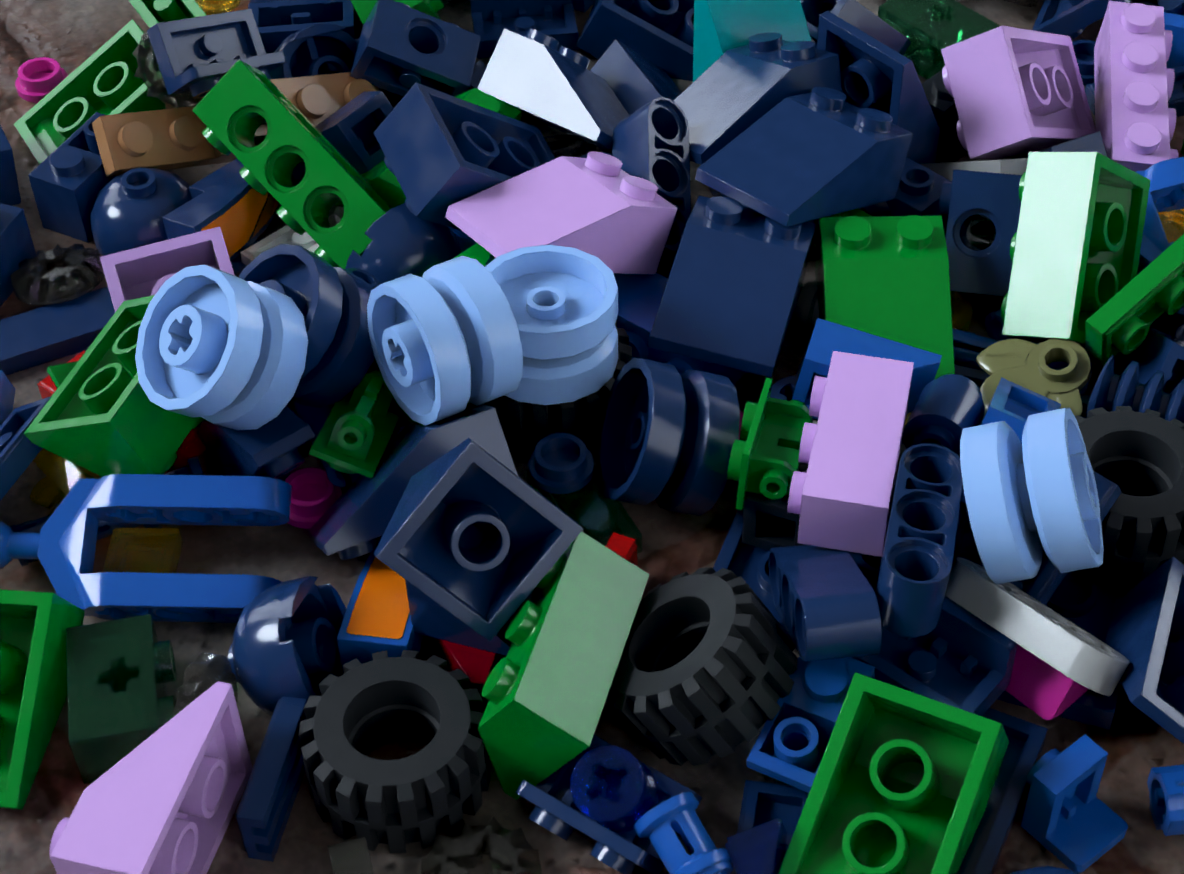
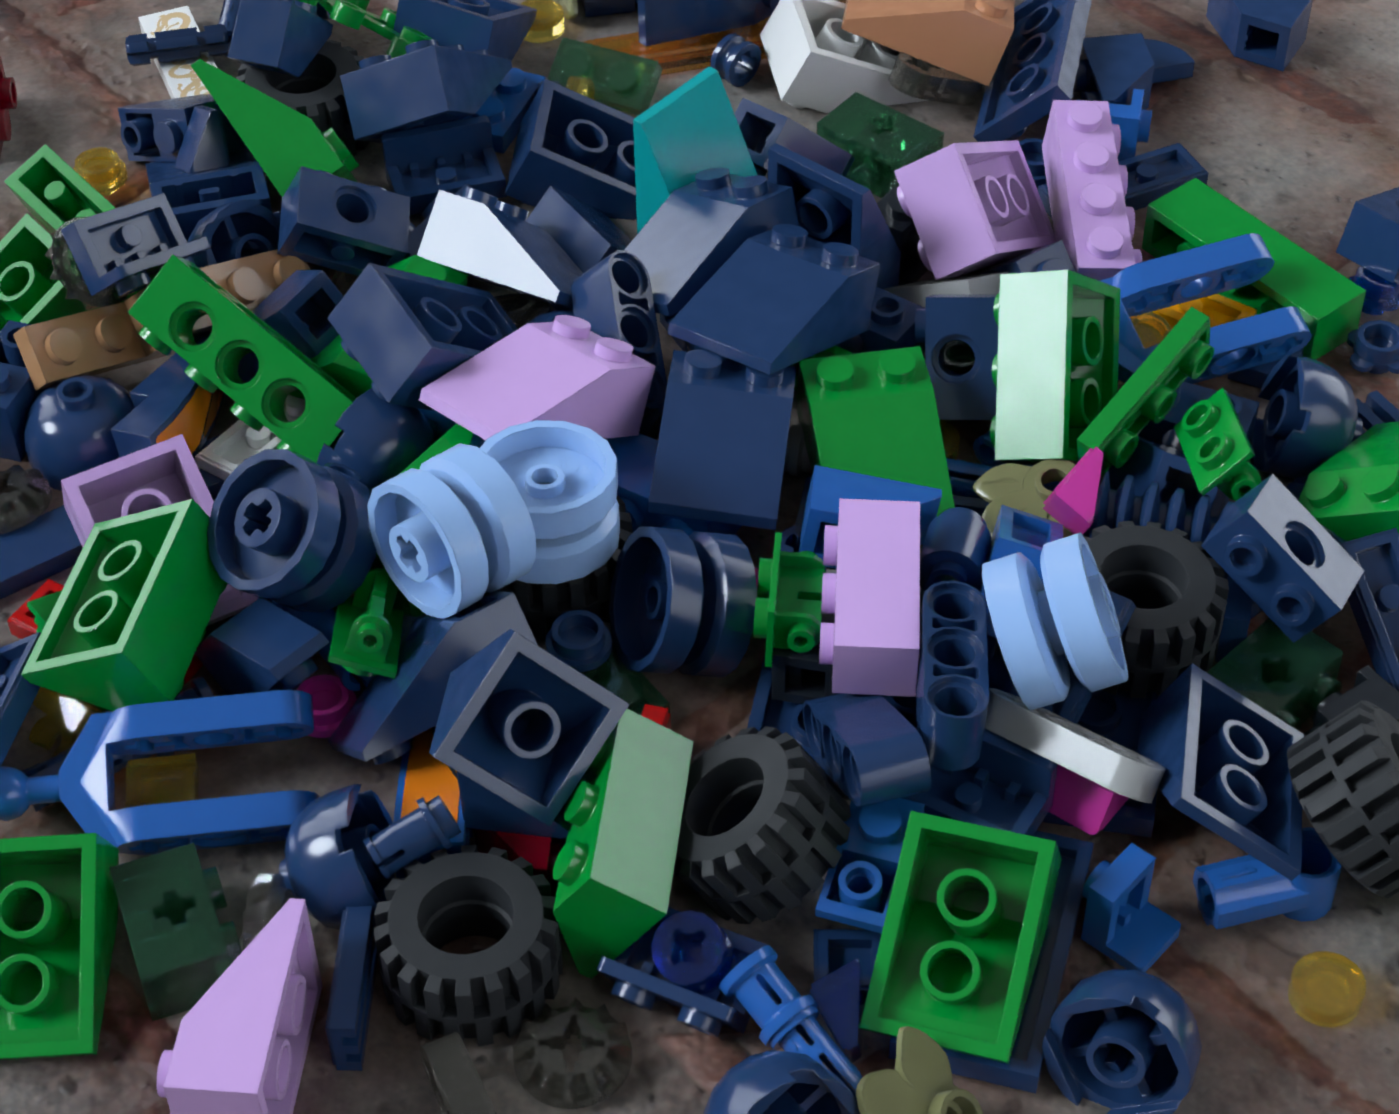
camera: 10 degrees left, 0 degrees up
light blue wheel [135,264,308,431] -> none
none -> dark blue pin [363,795,461,880]
none -> dark pink slope [1043,447,1104,535]

